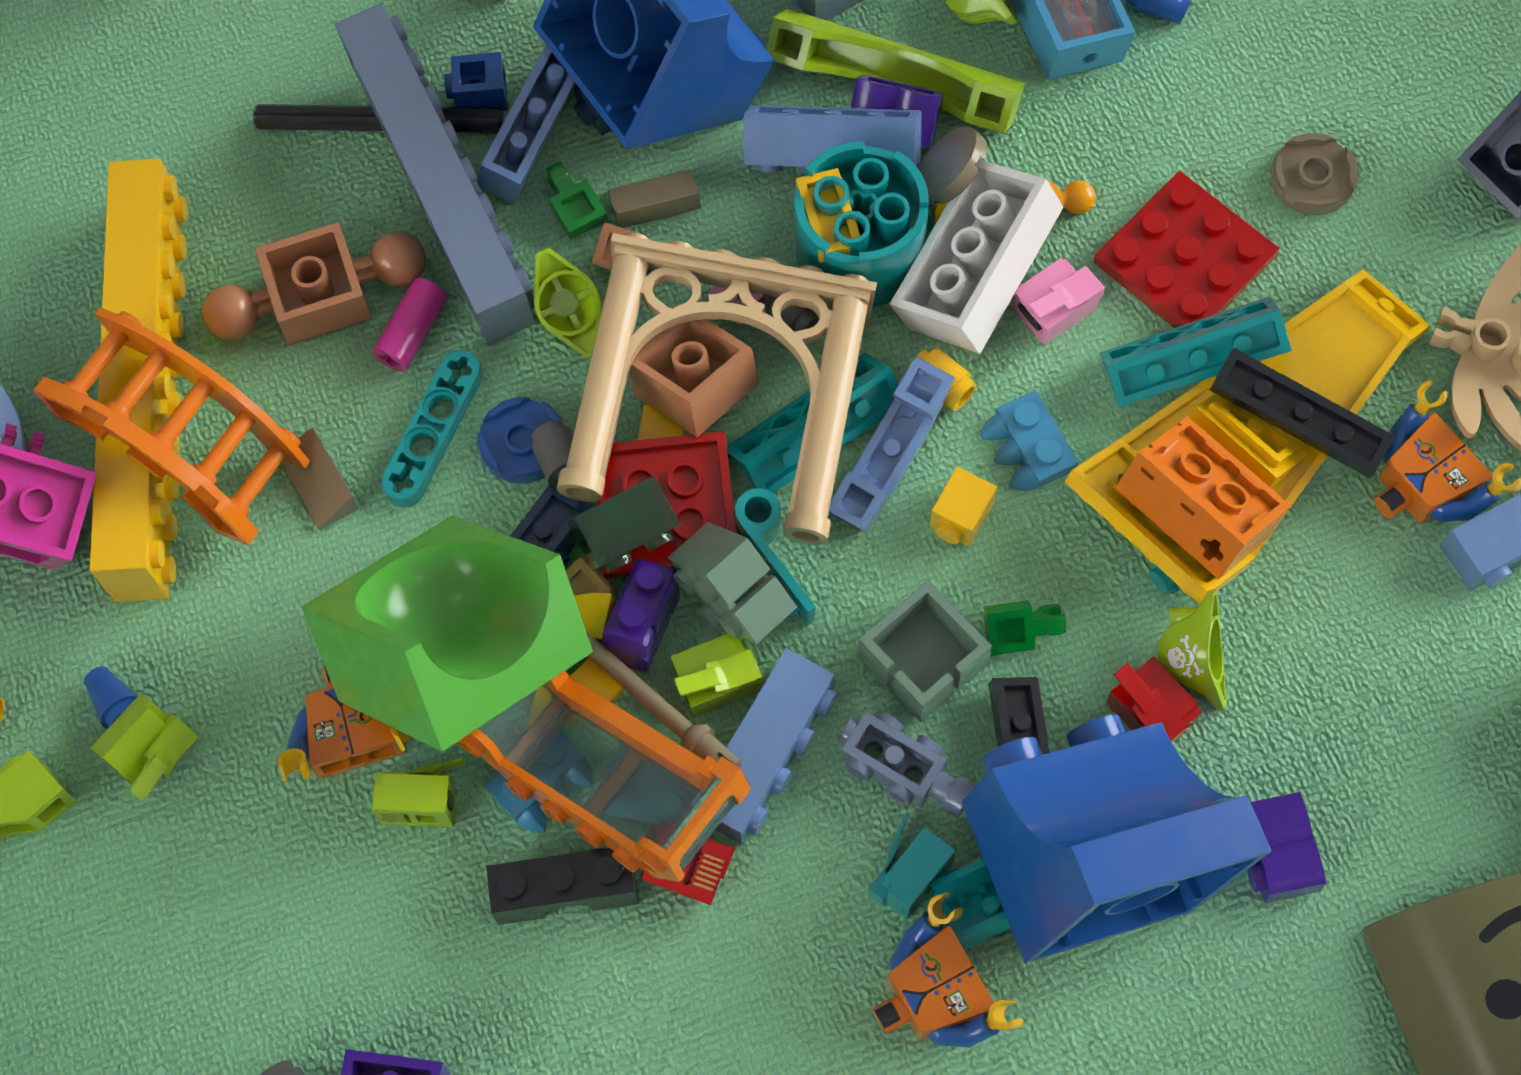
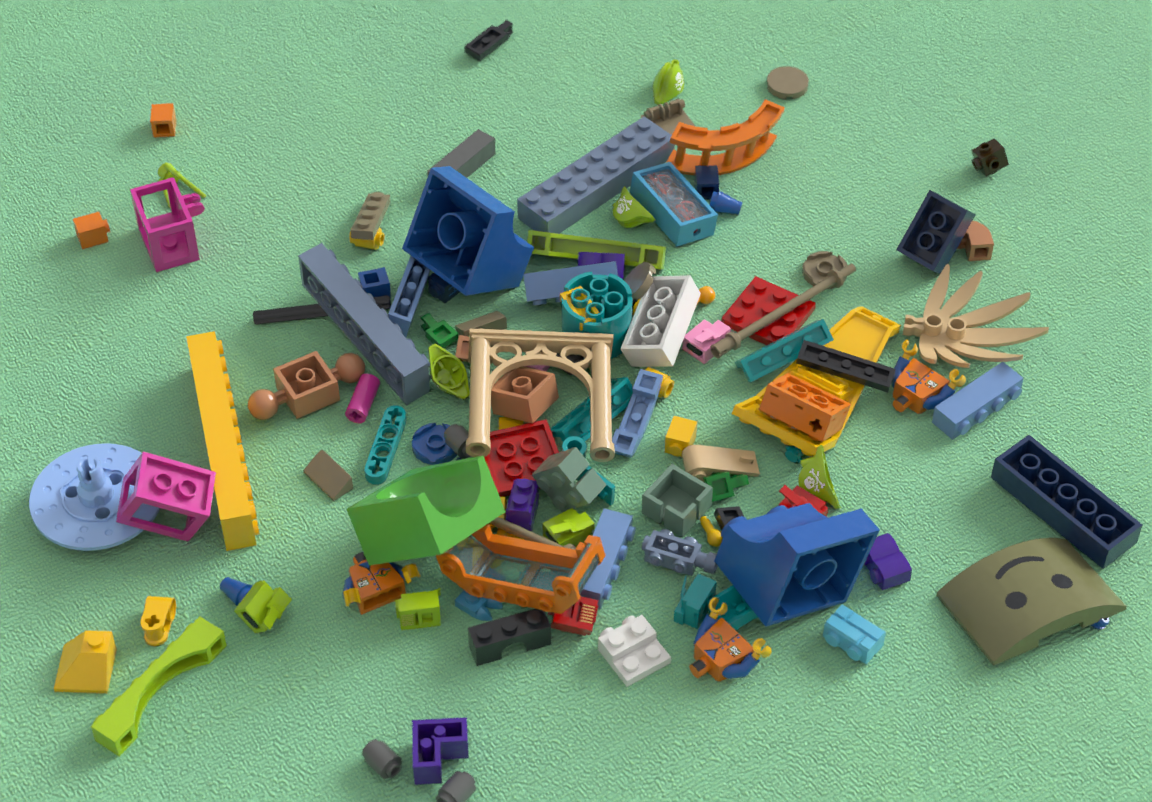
camera: 15 degrees left, 20 degrees down
orange fence [33,307,310,546] -> none
clear green brick [567,475,681,573] -> none
dark azure plate [980,390,1079,491] -> none
none -> white plate [598,615,671,687]
none -> tan door [682,445,760,482]
none -> yellow piece [700,516,723,547]
none -> dark tan bar [710,263,856,358]
none -> medium azure brick [823,605,886,665]

